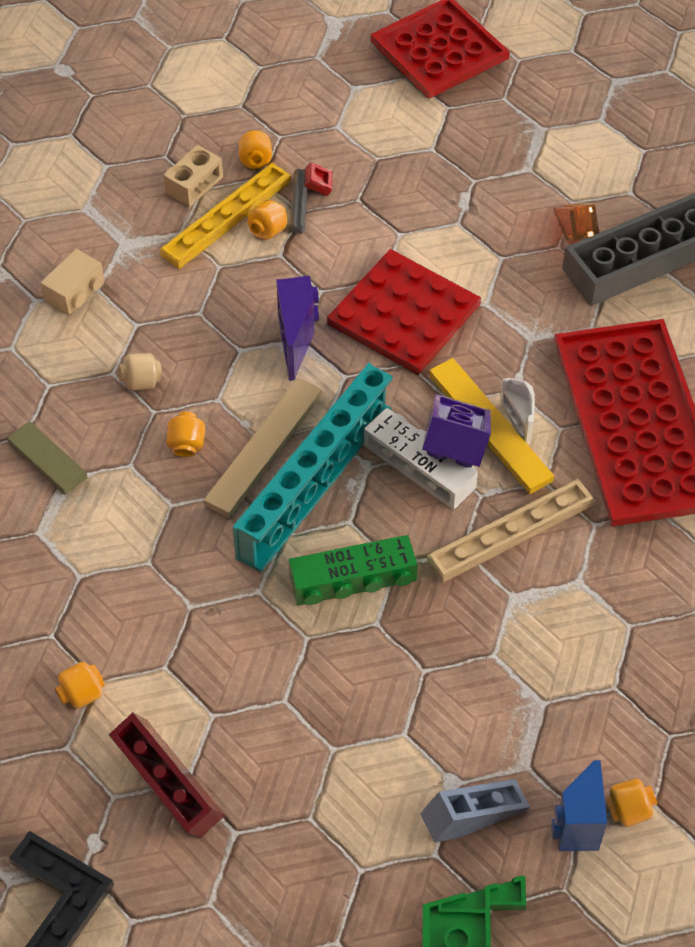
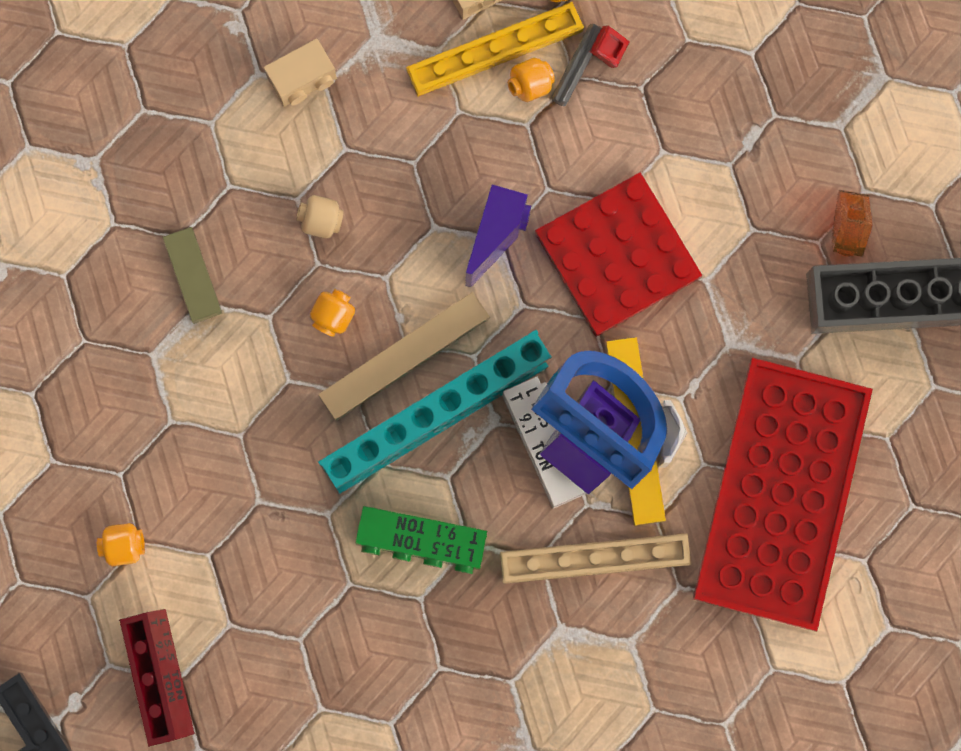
camera: 20 degrees right, 25 degrees up
none -> blue window [531,351,667,489]

